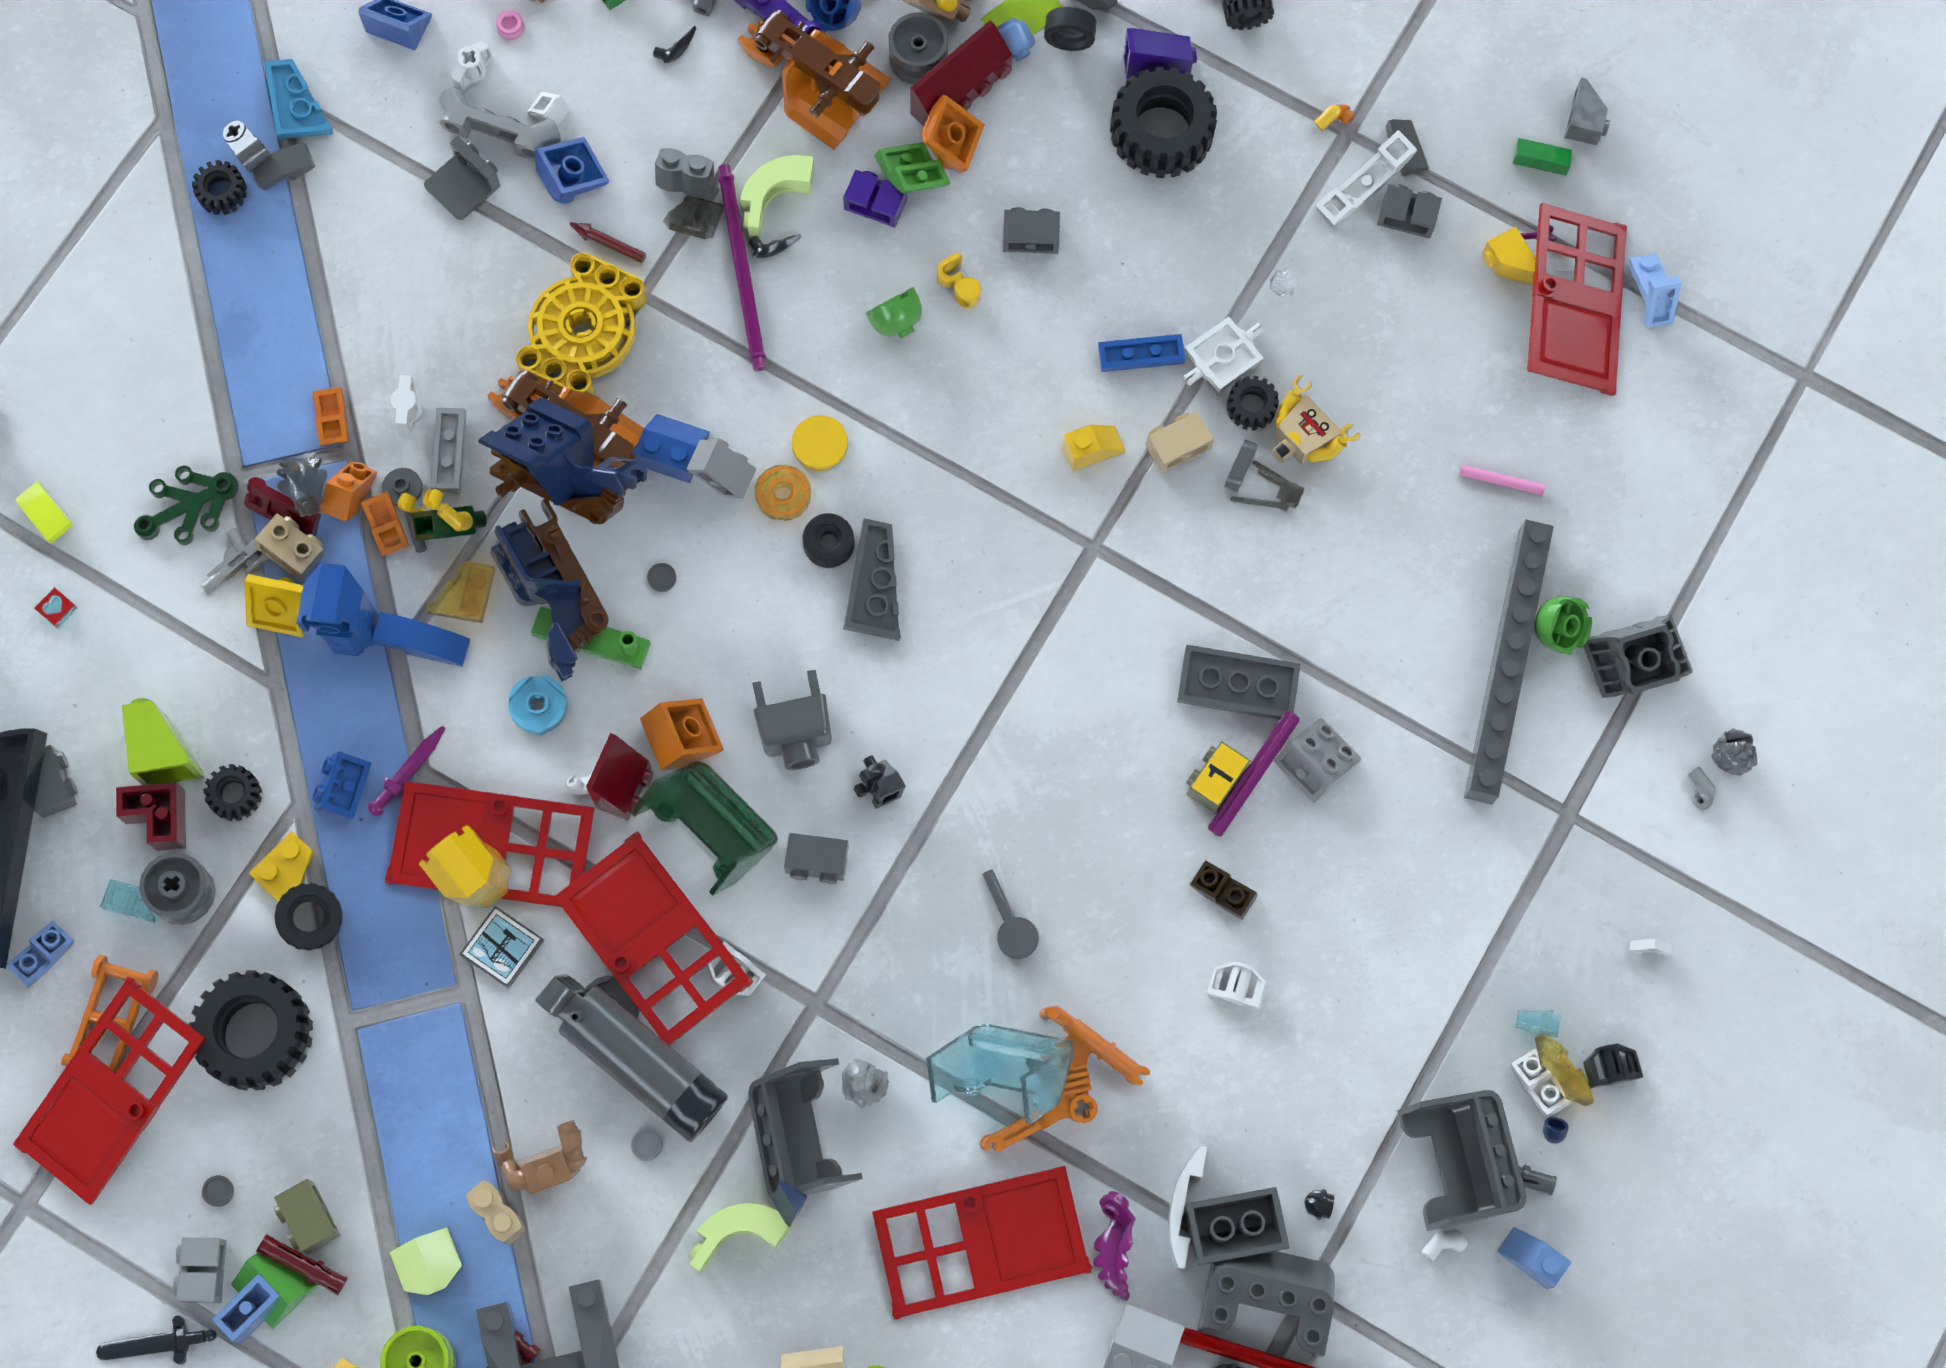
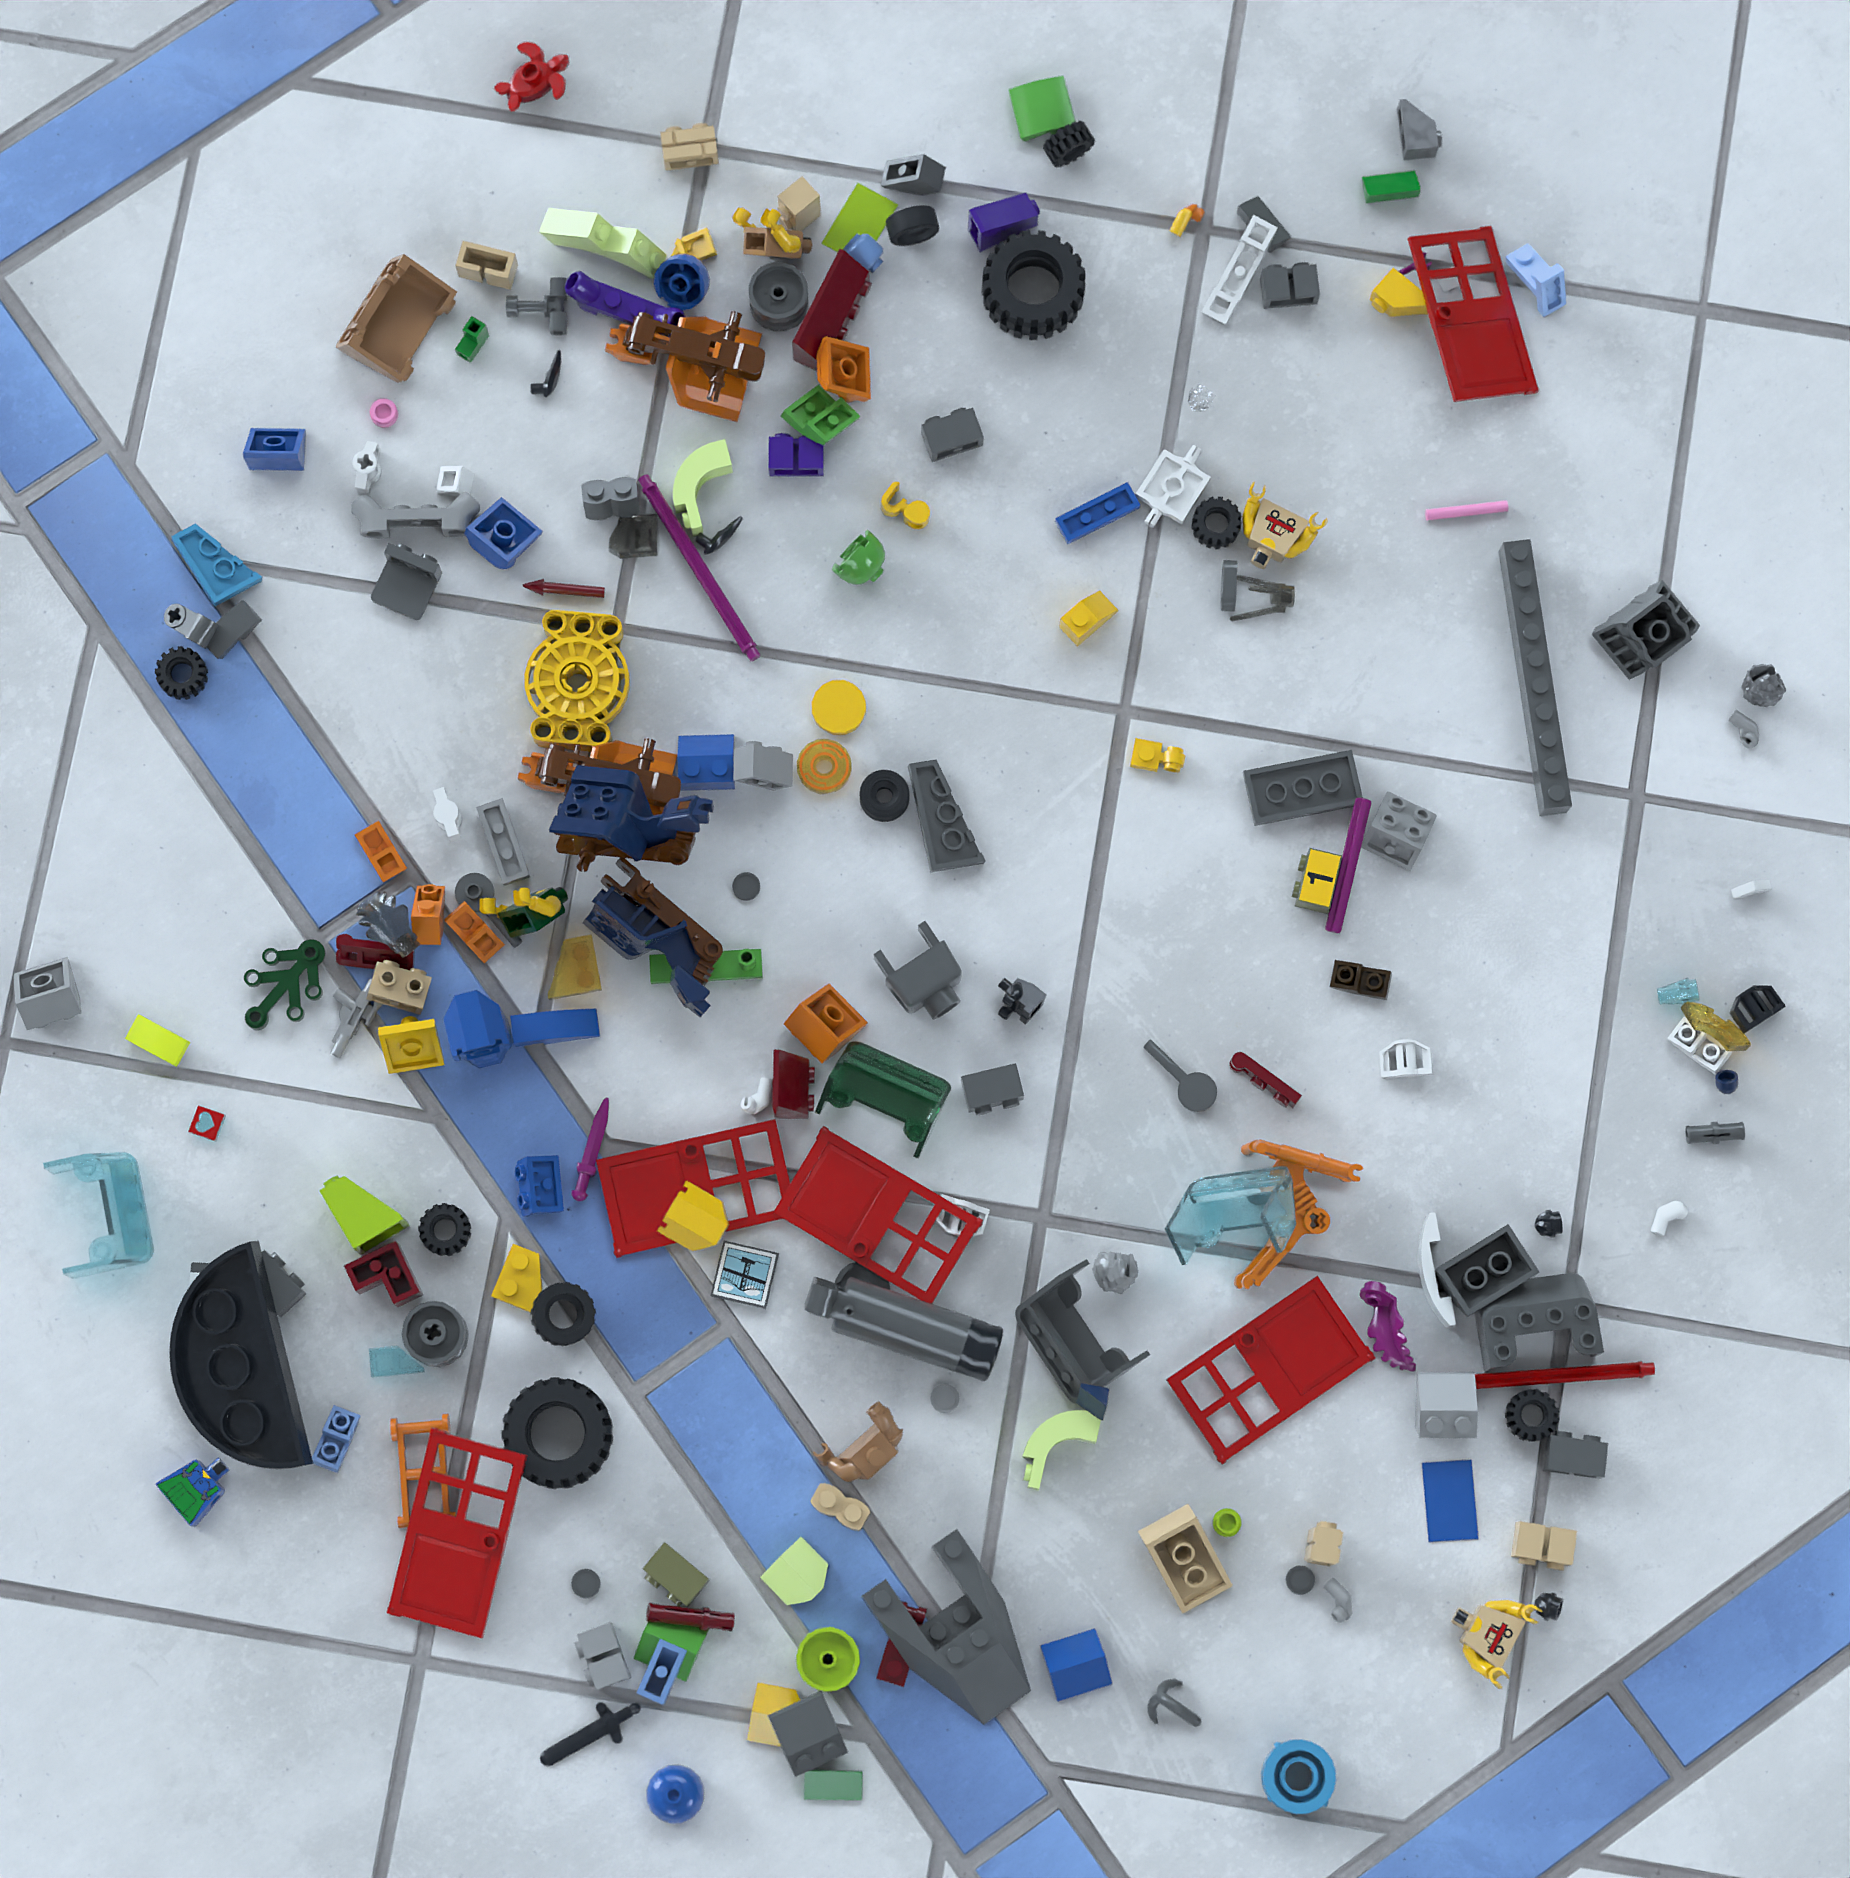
camera: 20 degrees left, 5 degrees up
medium azure plate [509,675,568,735] -> none
tan brick [1145,411,1214,473] -> none
dark grey windscreen [1397,1090,1527,1231] -> none
medium blue slope [1497,1227,1572,1290] -> none
bright green cylinder [1535,596,1592,655] -> none
none -> yellow plate [1130,738,1185,773]
none -> dark red plate [1229,1052,1302,1108]

